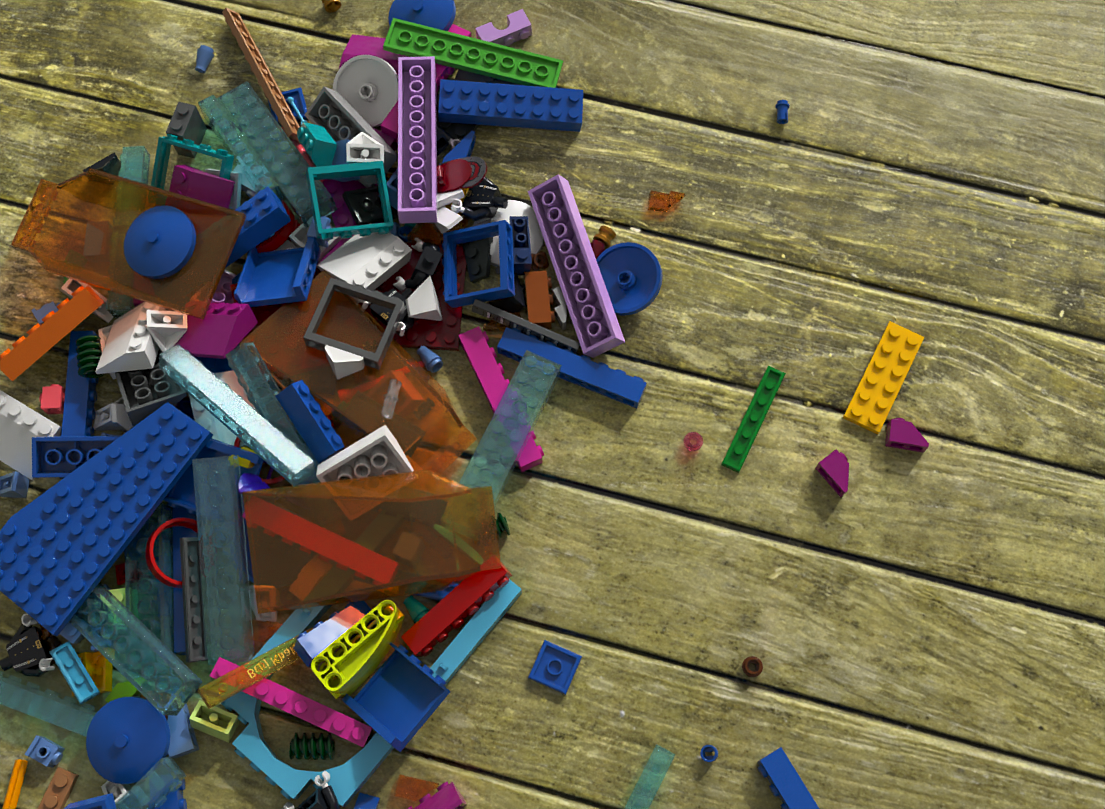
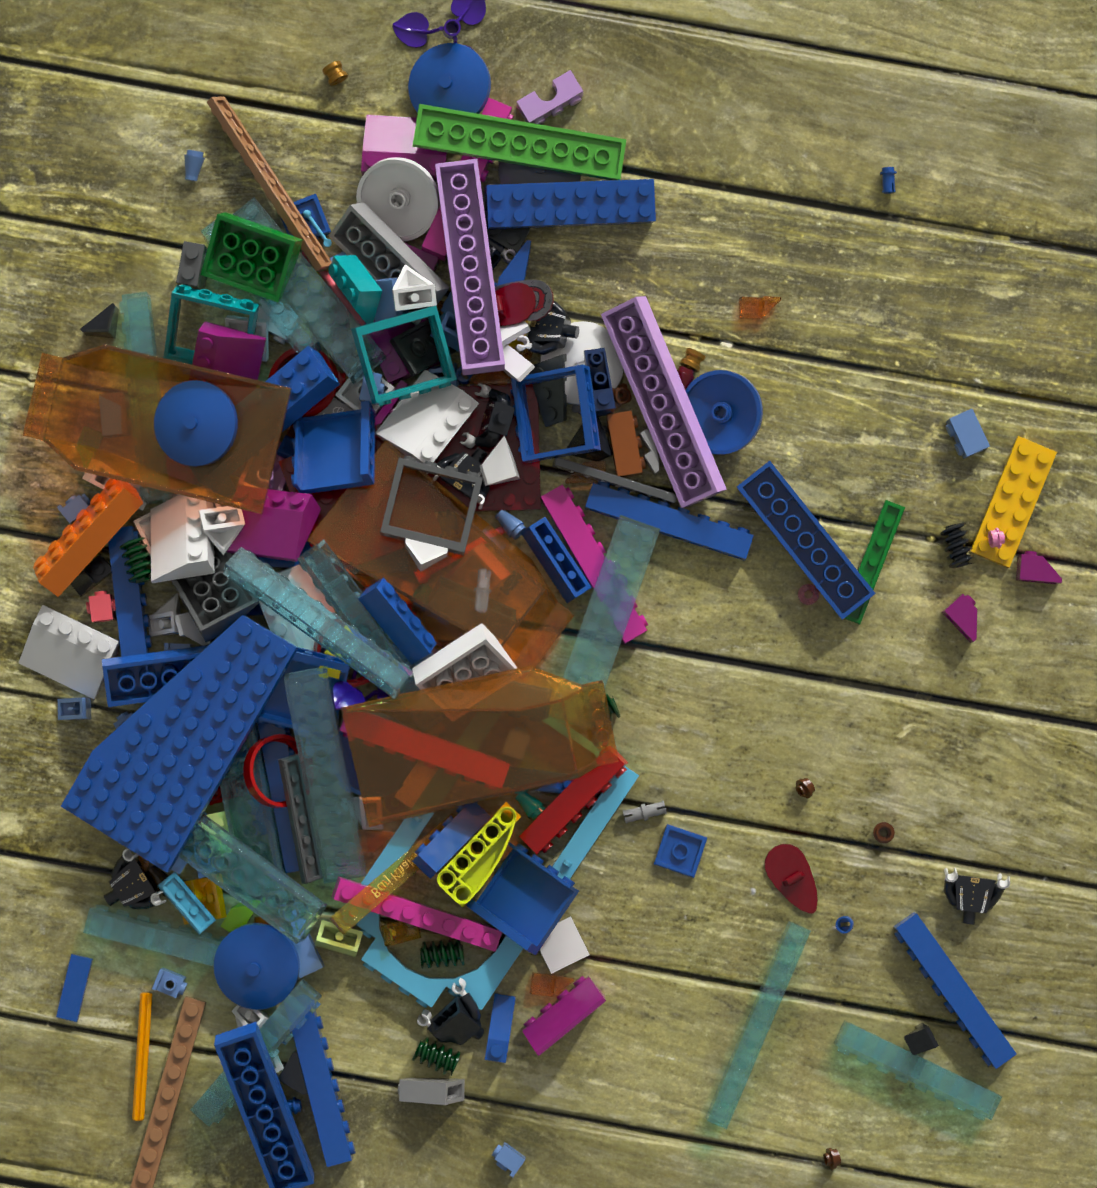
camera: 10 degrees left, 15 degrees up
none -> black slope [71,554,112,597]
none -> green slope [201,212,303,302]
none -> clear yellow slope [381,921,421,946]
none -> blue brick [521,517,592,604]
none -> white tile [540,916,590,974]
none -> light grey pin [622,801,667,824]
none -> blue brick [737,461,876,620]
none -> dark red shield [765,844,818,914]
none -> reddish brown plate [796,778,815,798]
none -> black piece [940,522,974,568]
none -> black torso [944,868,1010,925]
none -> medium blue brick [946,409,990,459]
none -> bright pink plate [988,528,1005,549]

